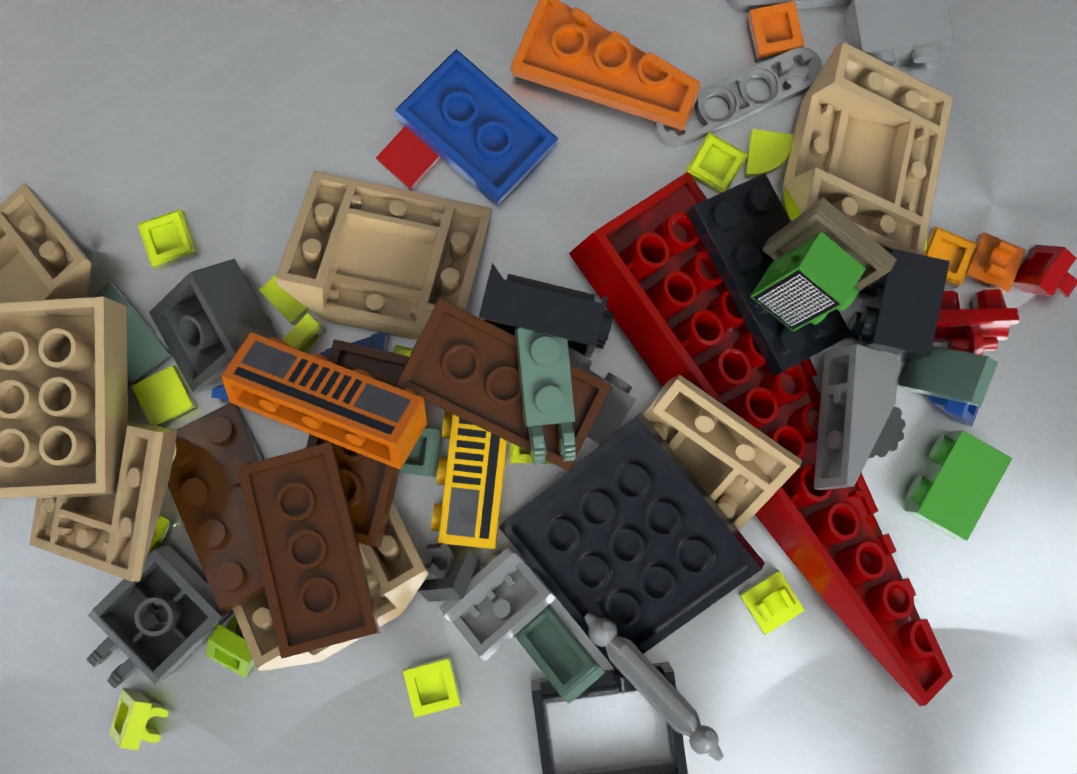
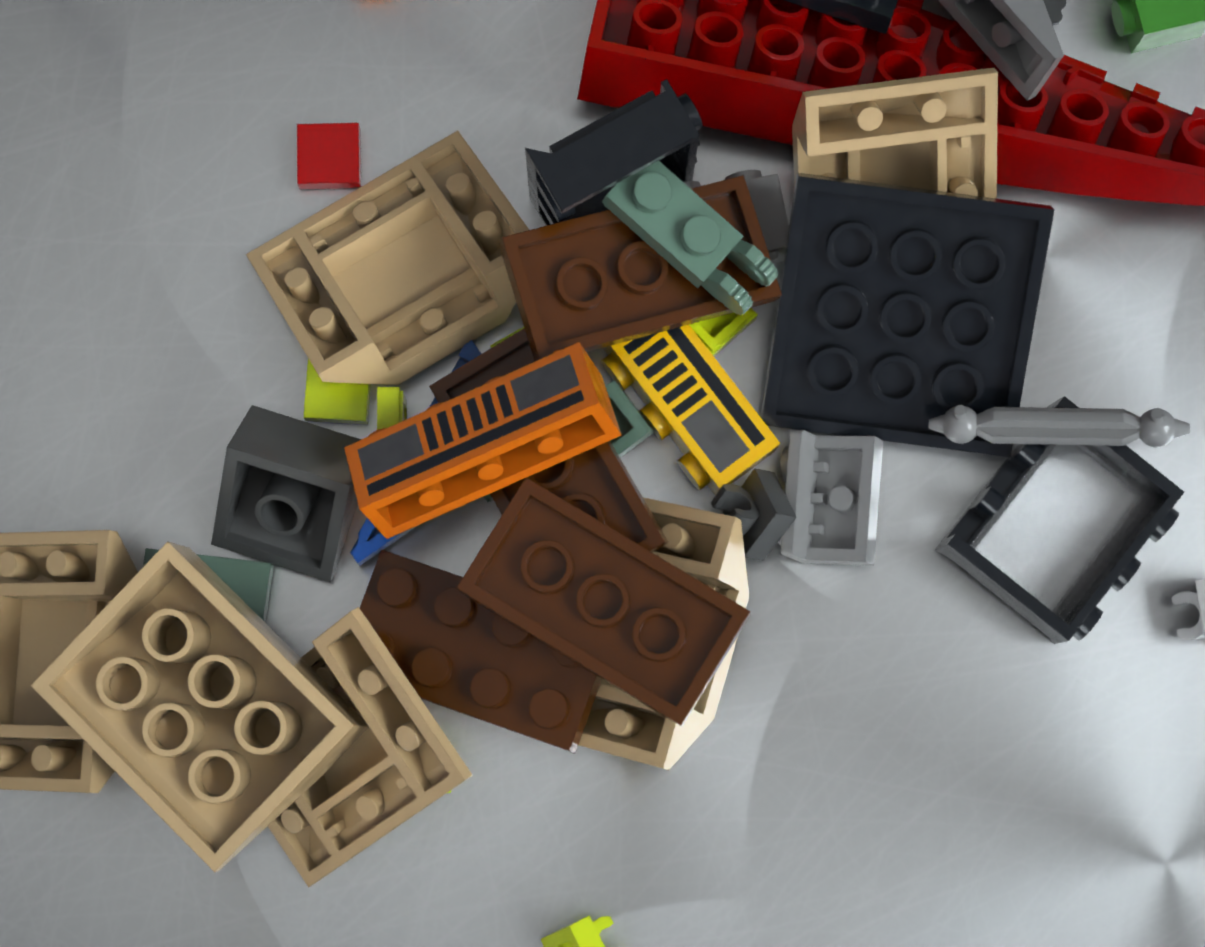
camera: 45 degrees left, 5 degrees down
dark grey hinge [86,545,233,688] -> none
neon yellow tile [131,365,197,426] -> none
neon yellow tile [137,209,199,269] -> none
lime tile [205,616,255,678] -> none
blue tile [394,49,559,206] -> none
neon yellow tile [403,656,462,718] -> none
sand green tile [514,604,605,704] -> none
neon yellow tile [738,569,805,635] -> none

